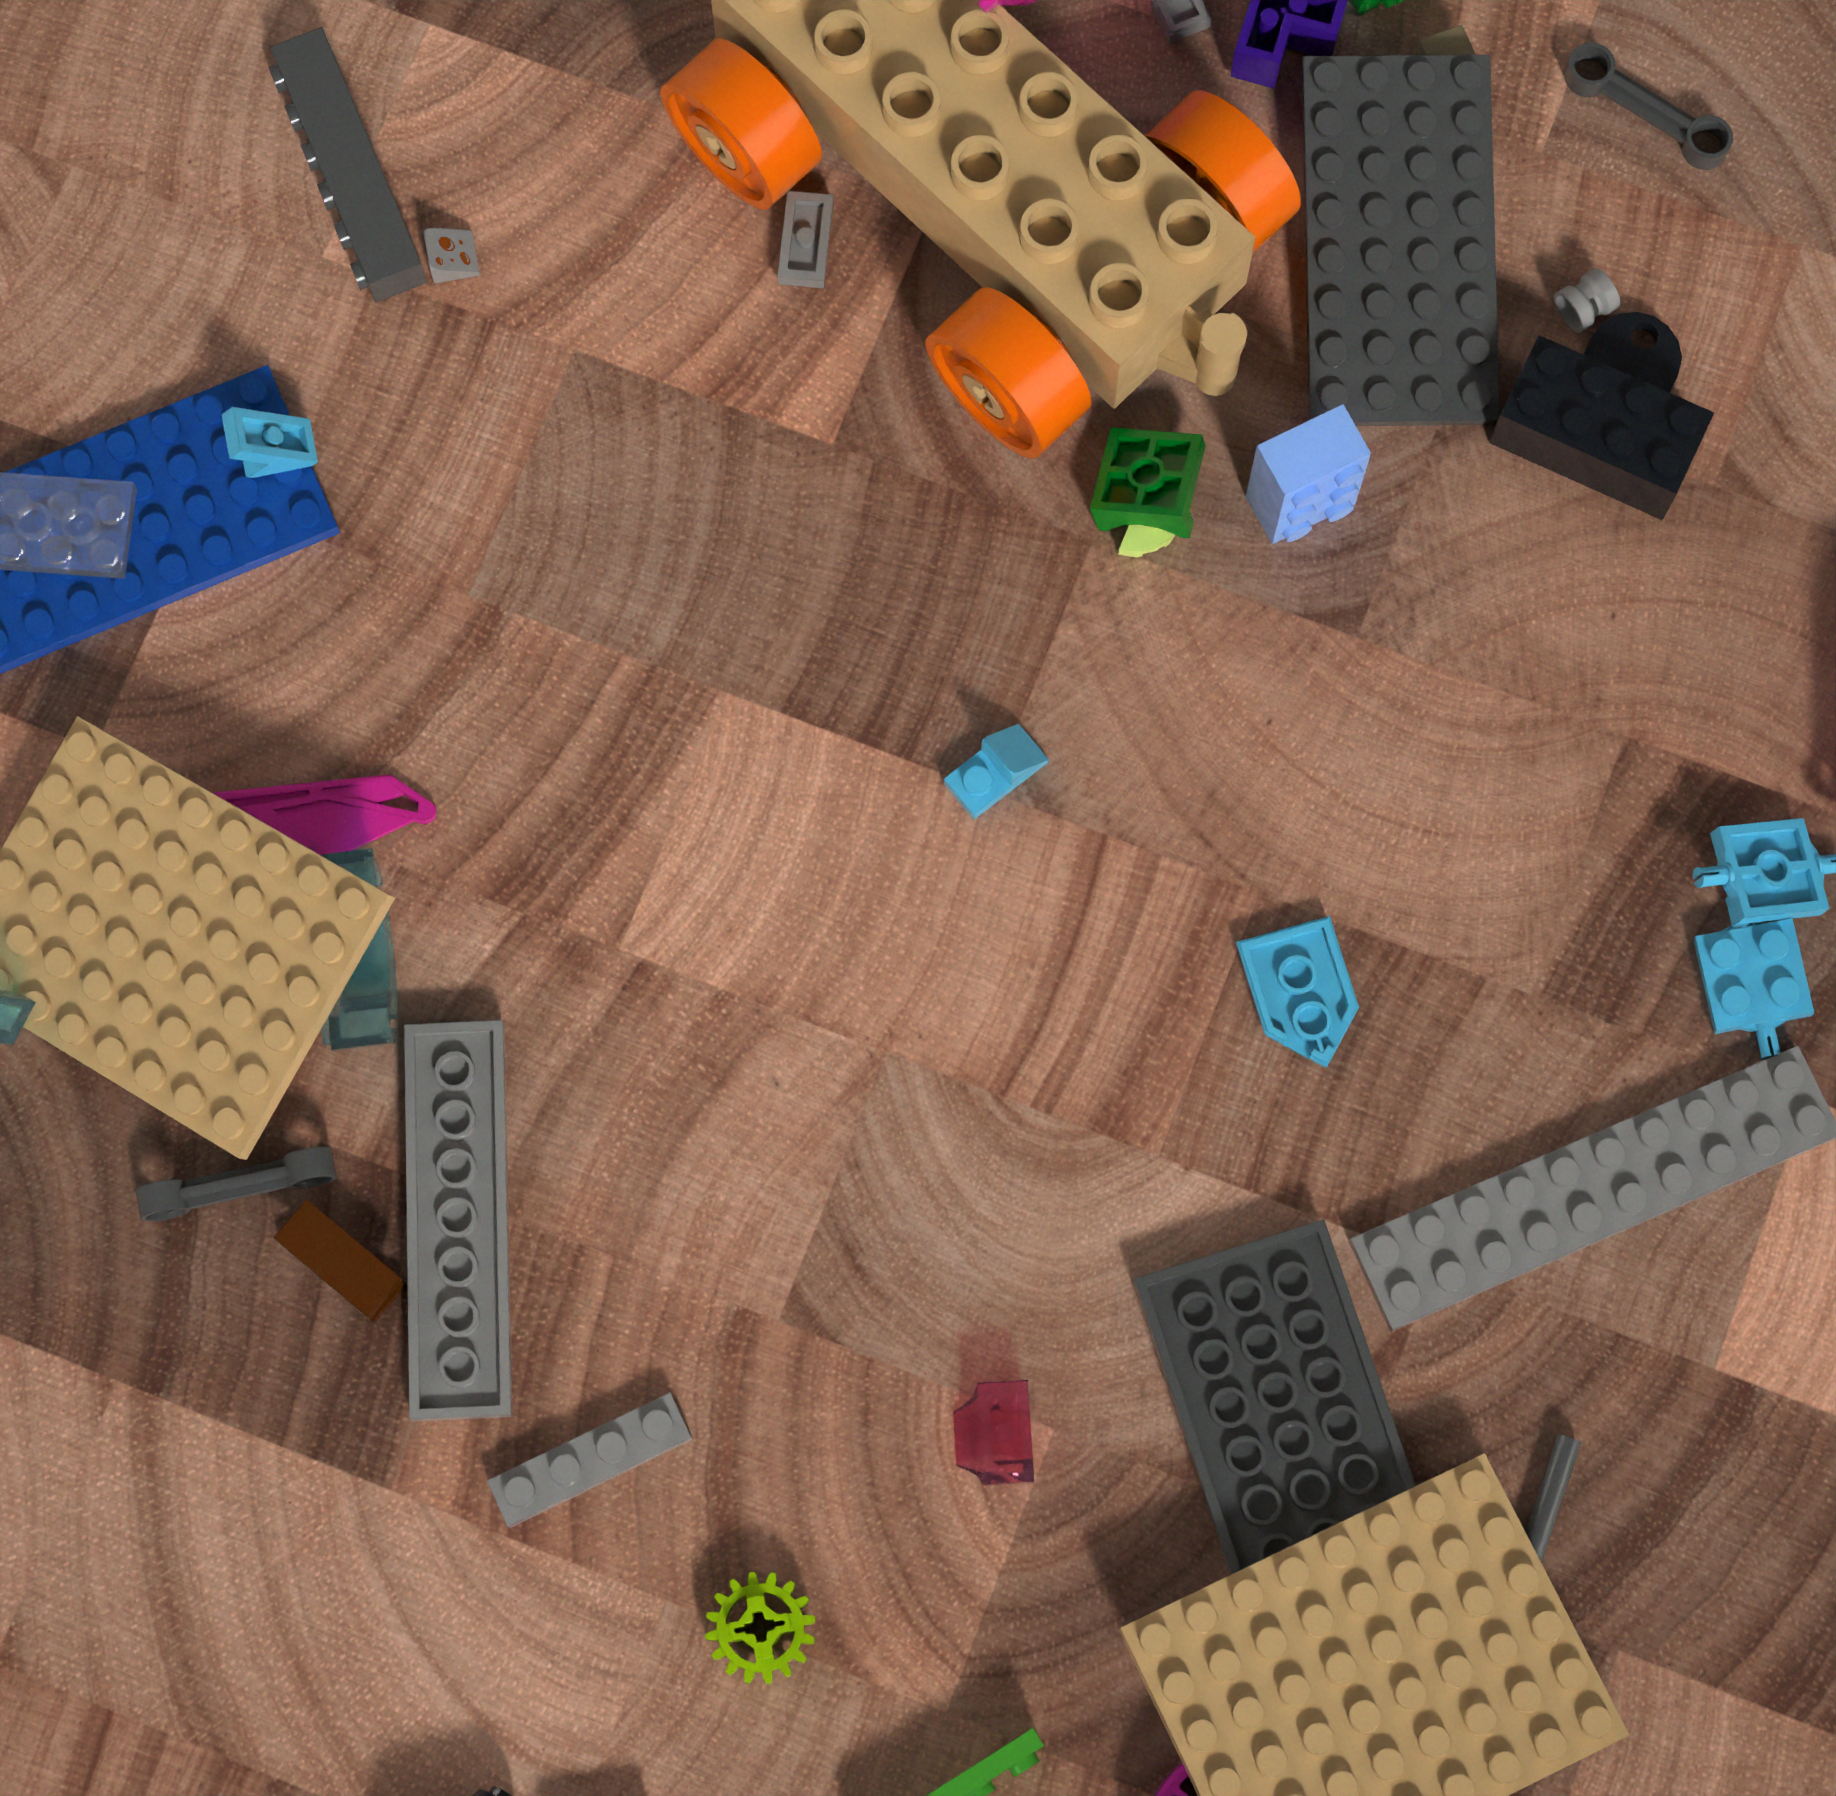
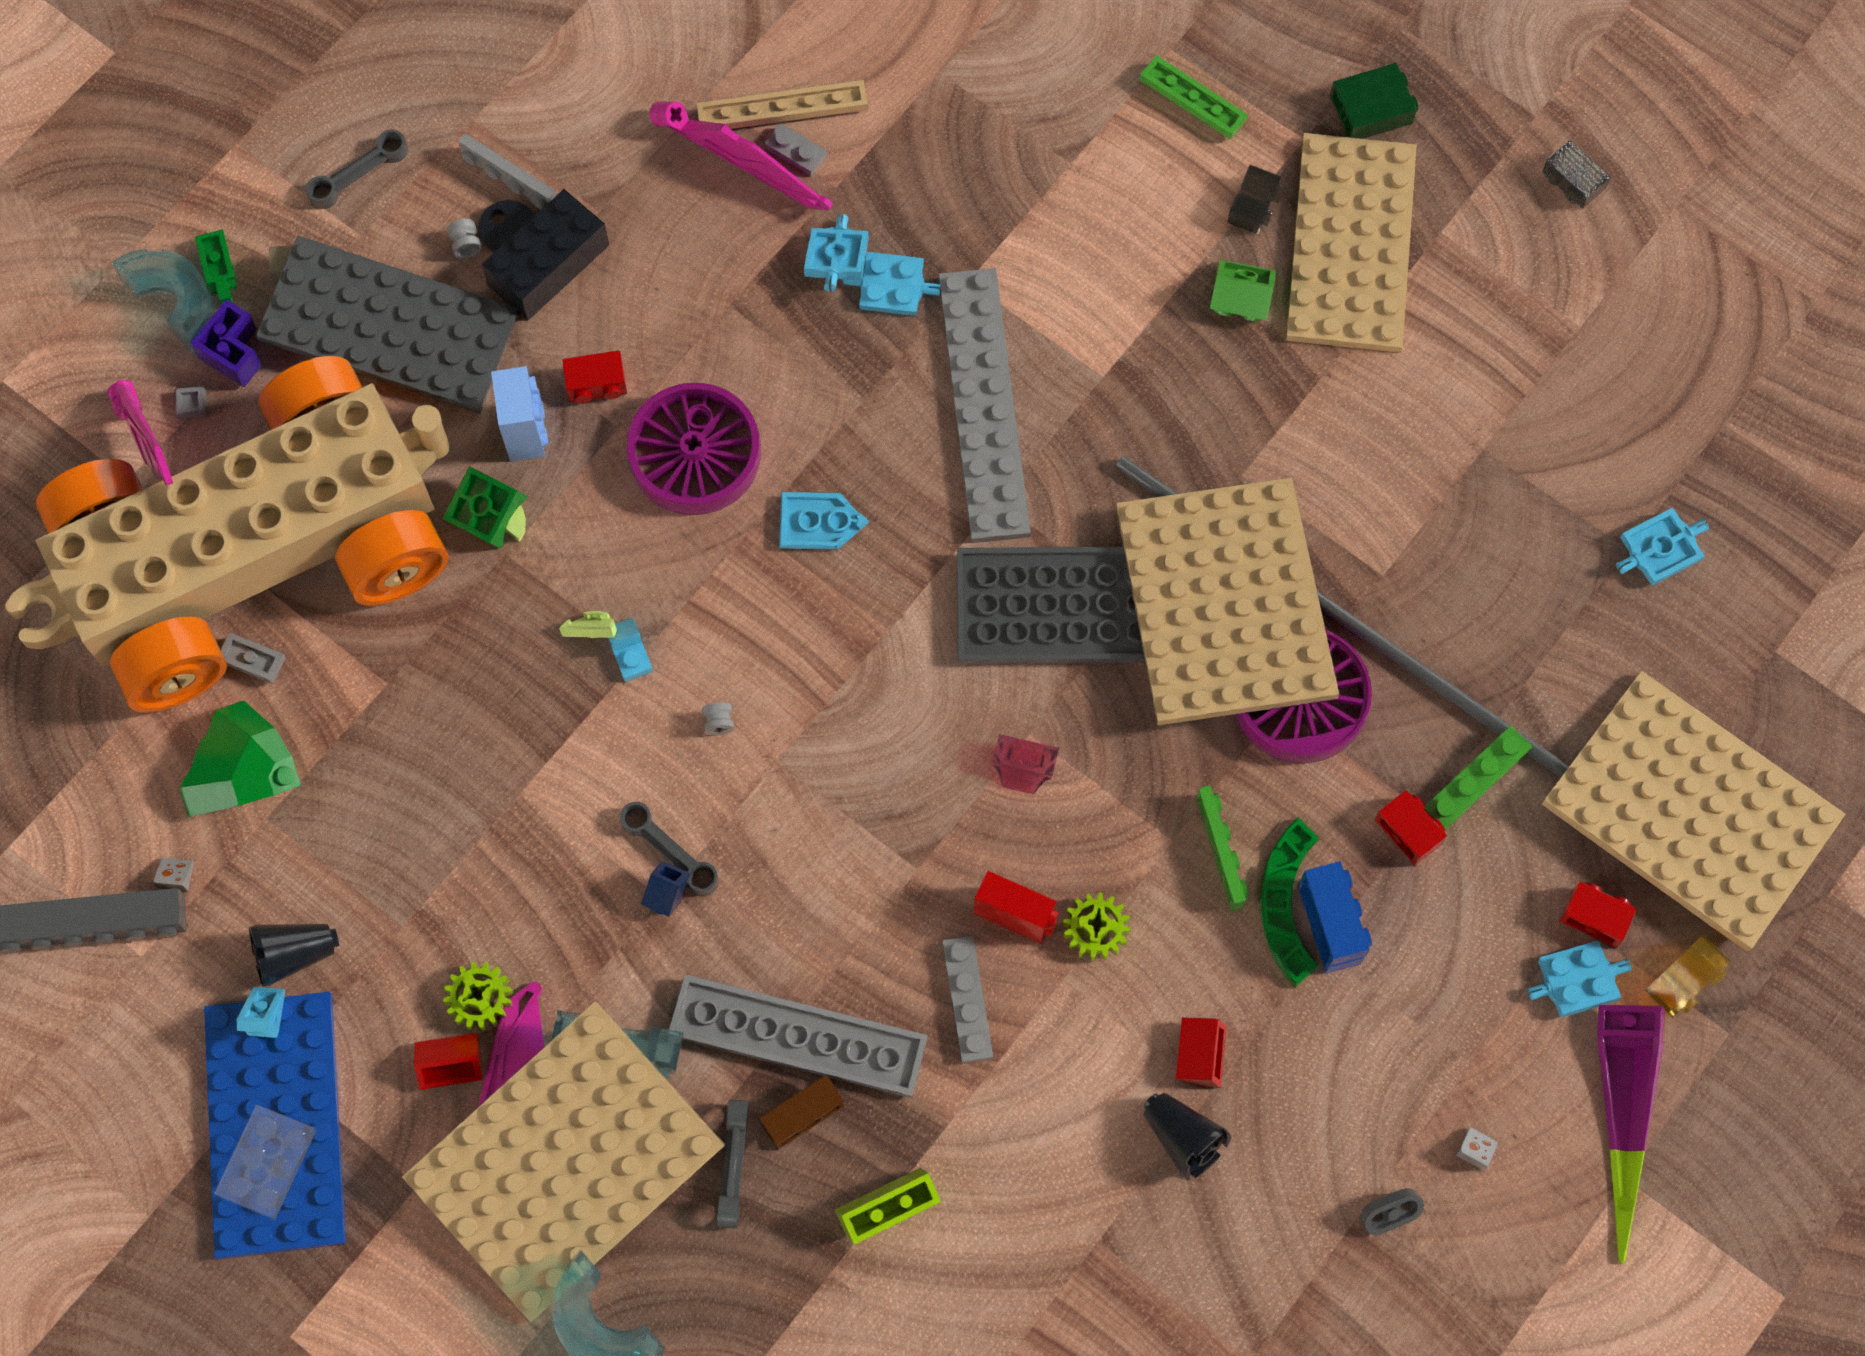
camera: 75 degrees left, 5 degrees down
none -> green brick [179,700,301,817]
none -> black cone [249,924,339,987]
none -> red brick [414,1032,483,1090]
none -> lime gear [443,961,513,1031]
none -> light grey plate [458,133,557,209]
none -> yellowish green plate [559,611,617,638]
none -> red brick [562,350,627,404]
none -> dark grey piece [620,802,719,896]
none -> magenta piece [627,383,761,515]
none -> dark blue brick [641,861,690,917]
none -> light grey wheel [702,702,734,736]
none -> lime brick [835,1168,941,1245]
none -> red brick [973,870,1059,944]

